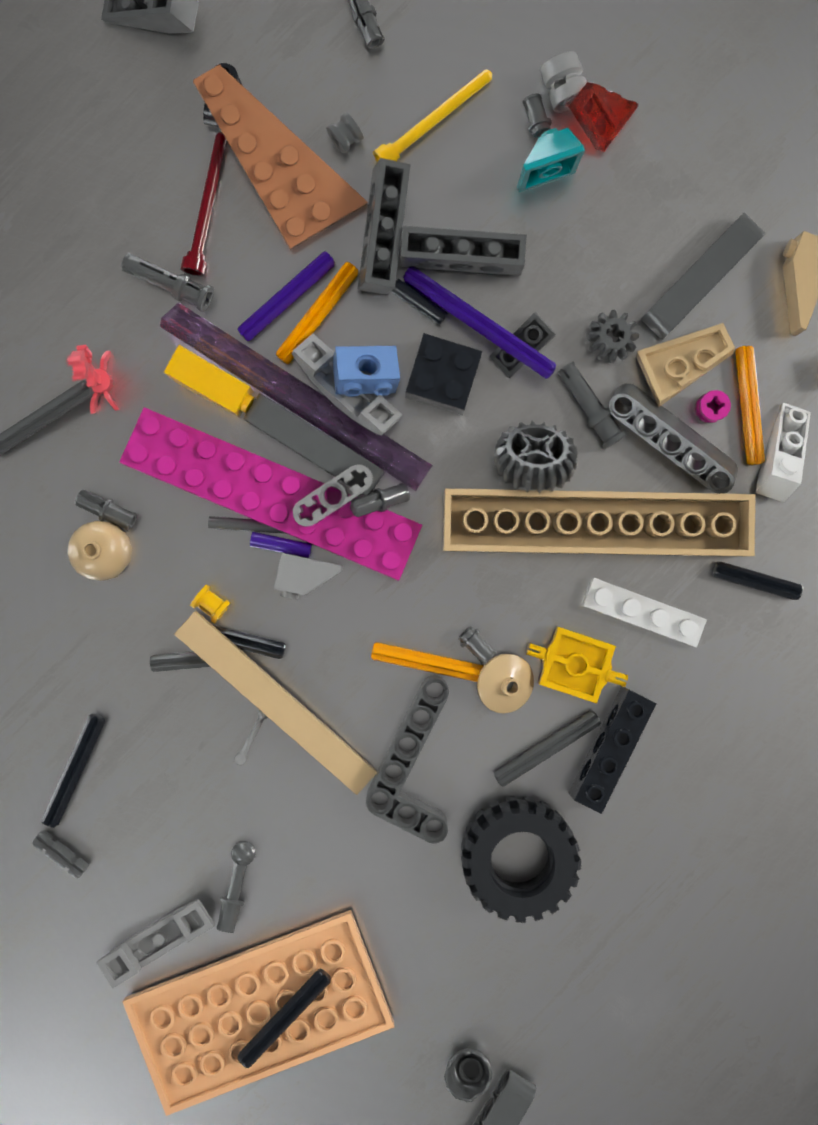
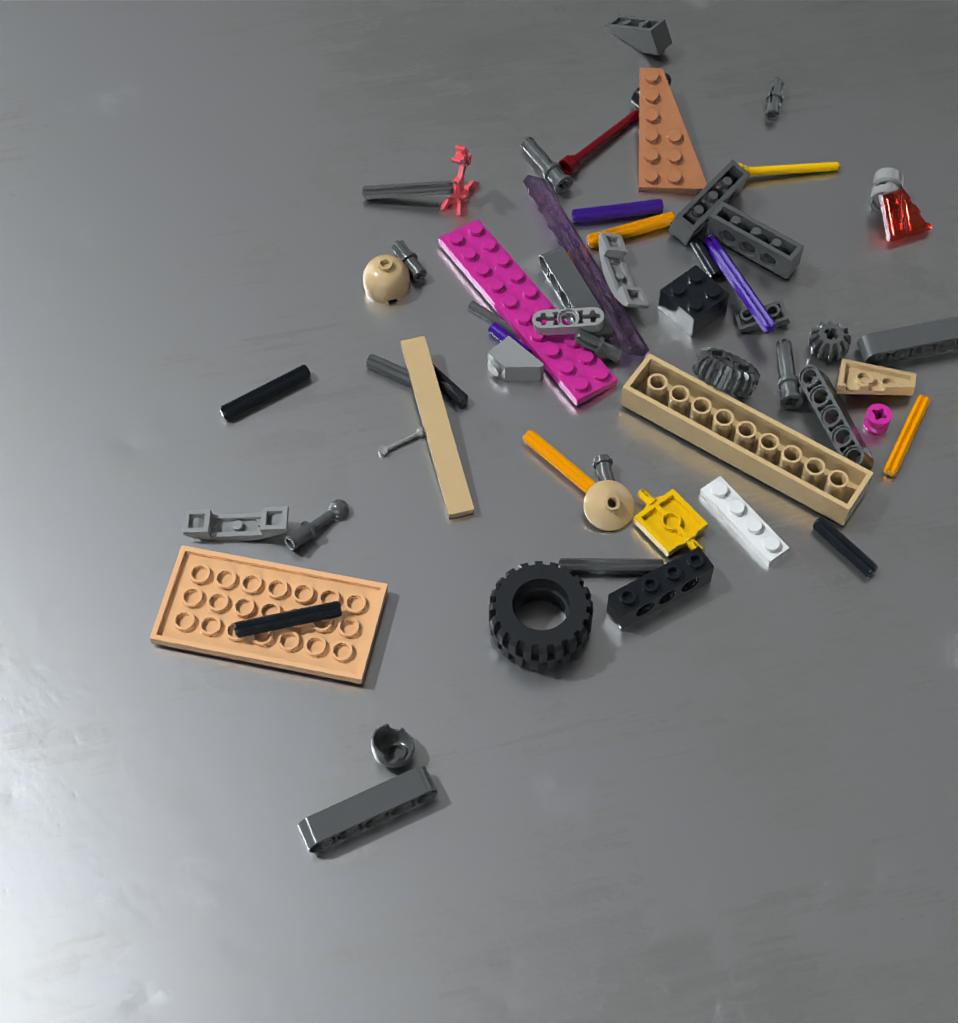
camera: 30 degrees right, 30 degrees down
dark grey axle [32,830,88,878] -> none
yellow slope [164,345,254,418] -> none
yellow bush [190,584,231,624] -> none
dark grey wheel [326,113,364,154] -> none
medium blue brick [332,346,400,397] -> none
dark grey beam [366,675,449,844] -> none
teal slope [517,128,585,192] -> none
dark grey pin [522,93,552,137] -> none
white slope [756,403,811,502] -> none

